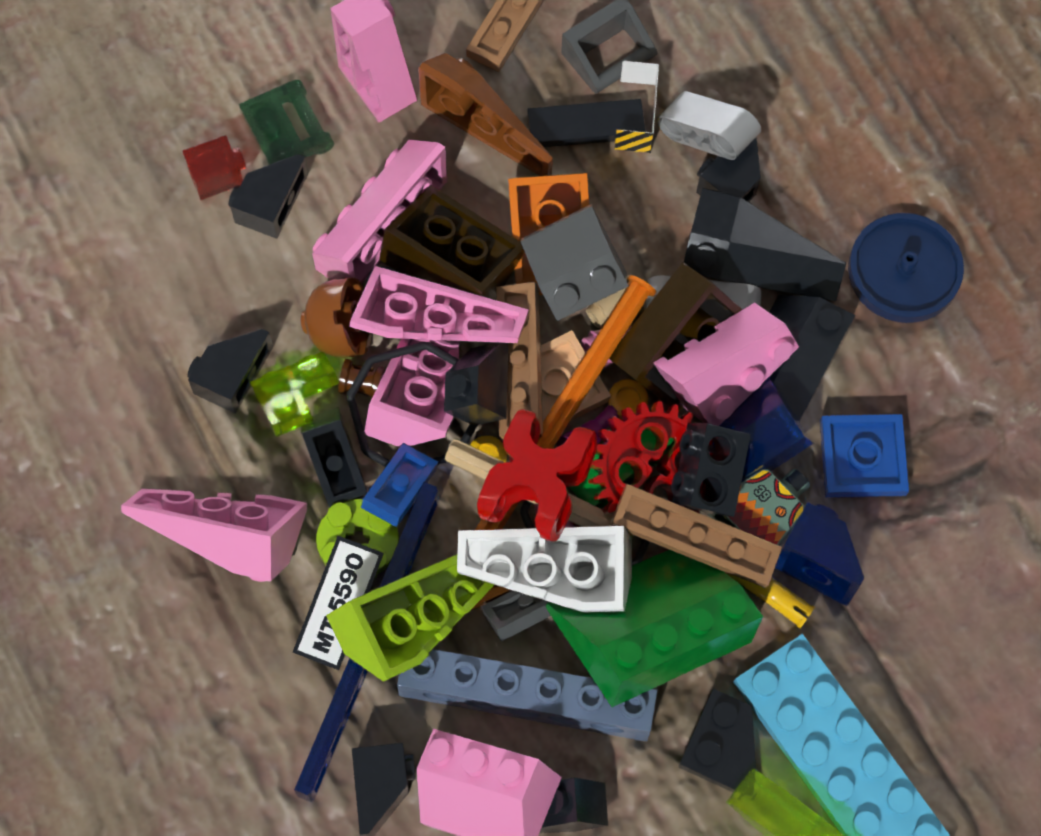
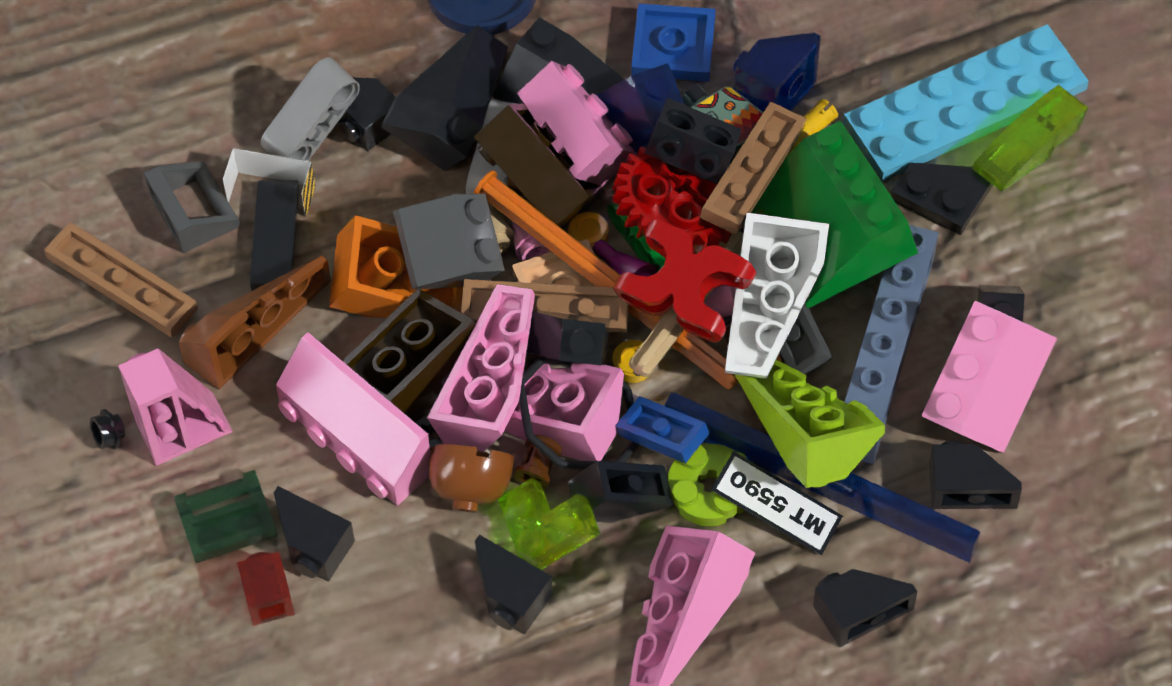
camera: 80 degrees left, 10 degrees down
none -> black slope [813,569,917,648]

